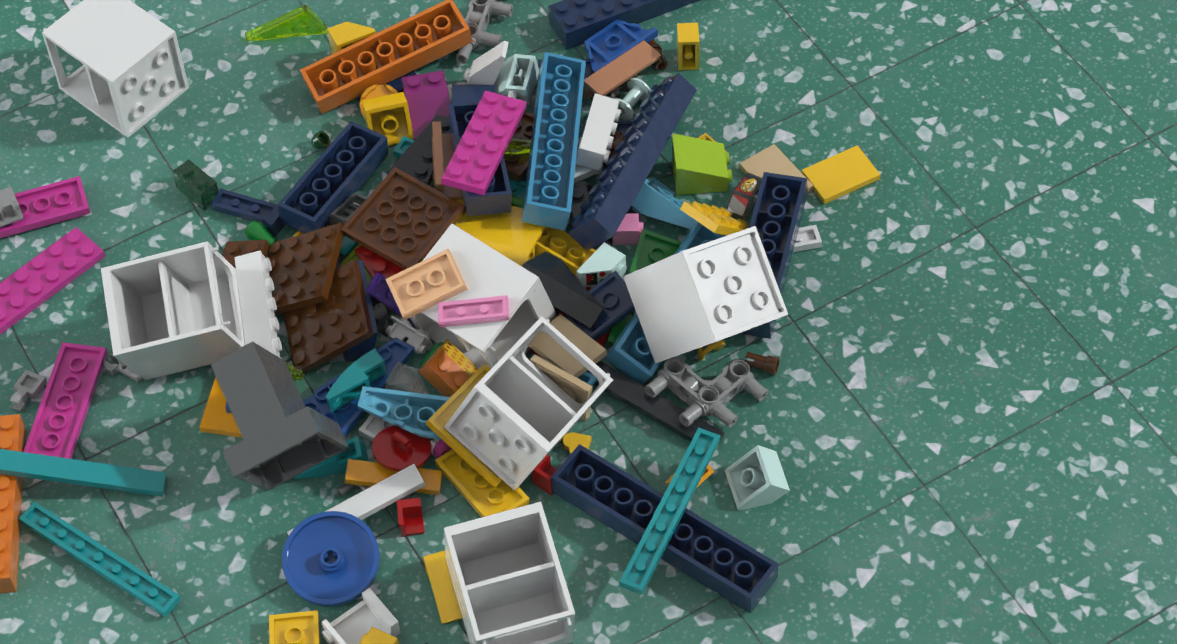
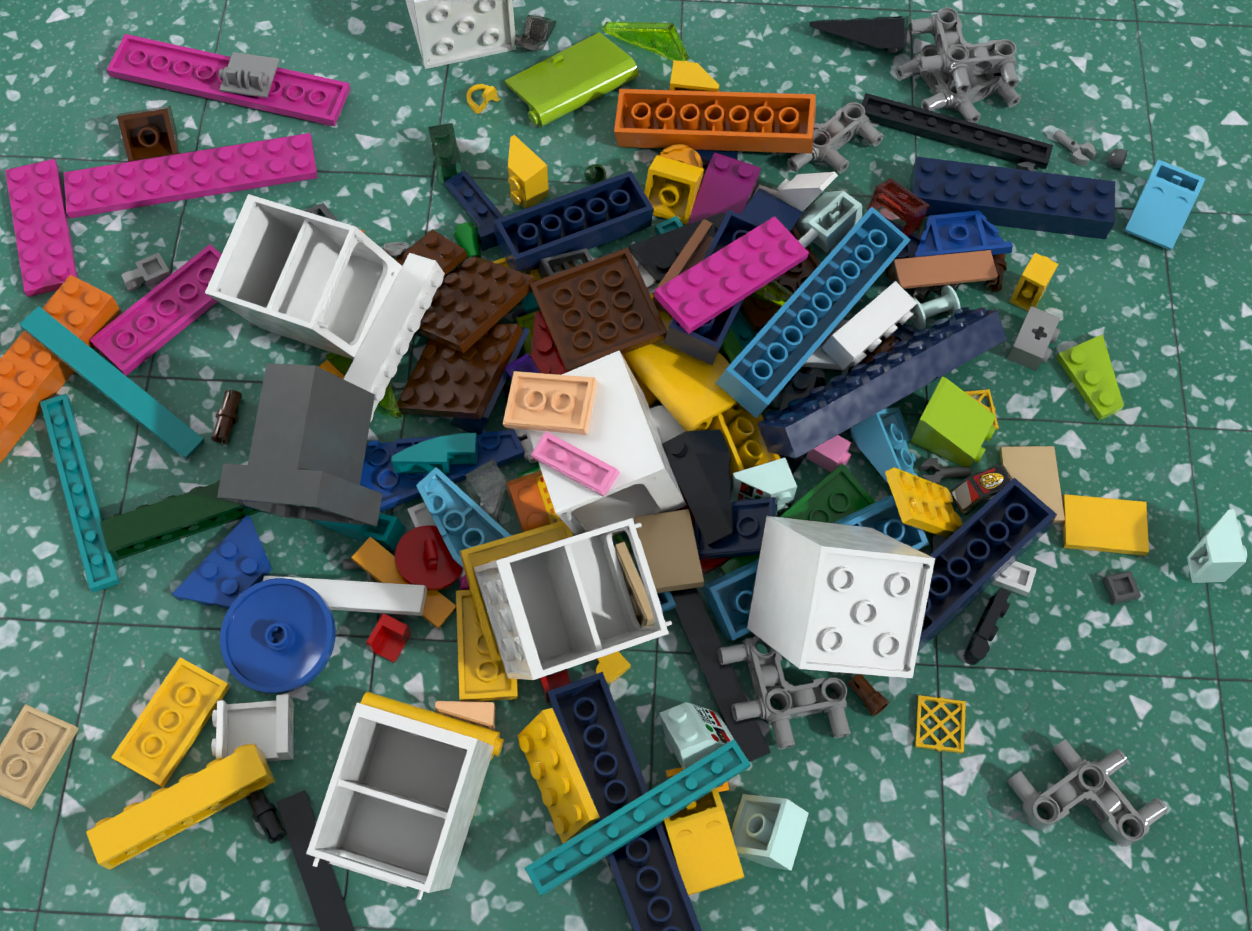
camera: 30 degrees right, 10 degrees up
none -> dark green brick [100,480,262,561]
none -> blue wing [172,515,272,609]
none -> reddish brown pin [211,389,242,444]
none -> yellow piece [466,84,501,114]
none -> lime door [504,32,639,128]
none -> yellow slope [508,135,549,209]
none -> clear smoke slope [514,14,556,51]
none -> yellow plate [517,708,600,844]
none -> light aqua slope [659,702,734,770]
none -> yellow slope [662,788,744,896]
none -> clear red panel [867,178,930,236]
none -> yellow window [915,695,966,754]
none -> dark grey bar [919,458,972,485]
none -> black hinge [963,588,1011,665]
none -> light grey brick [1007,306,1061,371]
none -> light grey pin [1007,739,1168,847]
none -> lime wing [1056,334,1124,421]
none -> dark grey tile [1102,571,1141,605]
none -> light aqua slope [1187,509,1247,583]

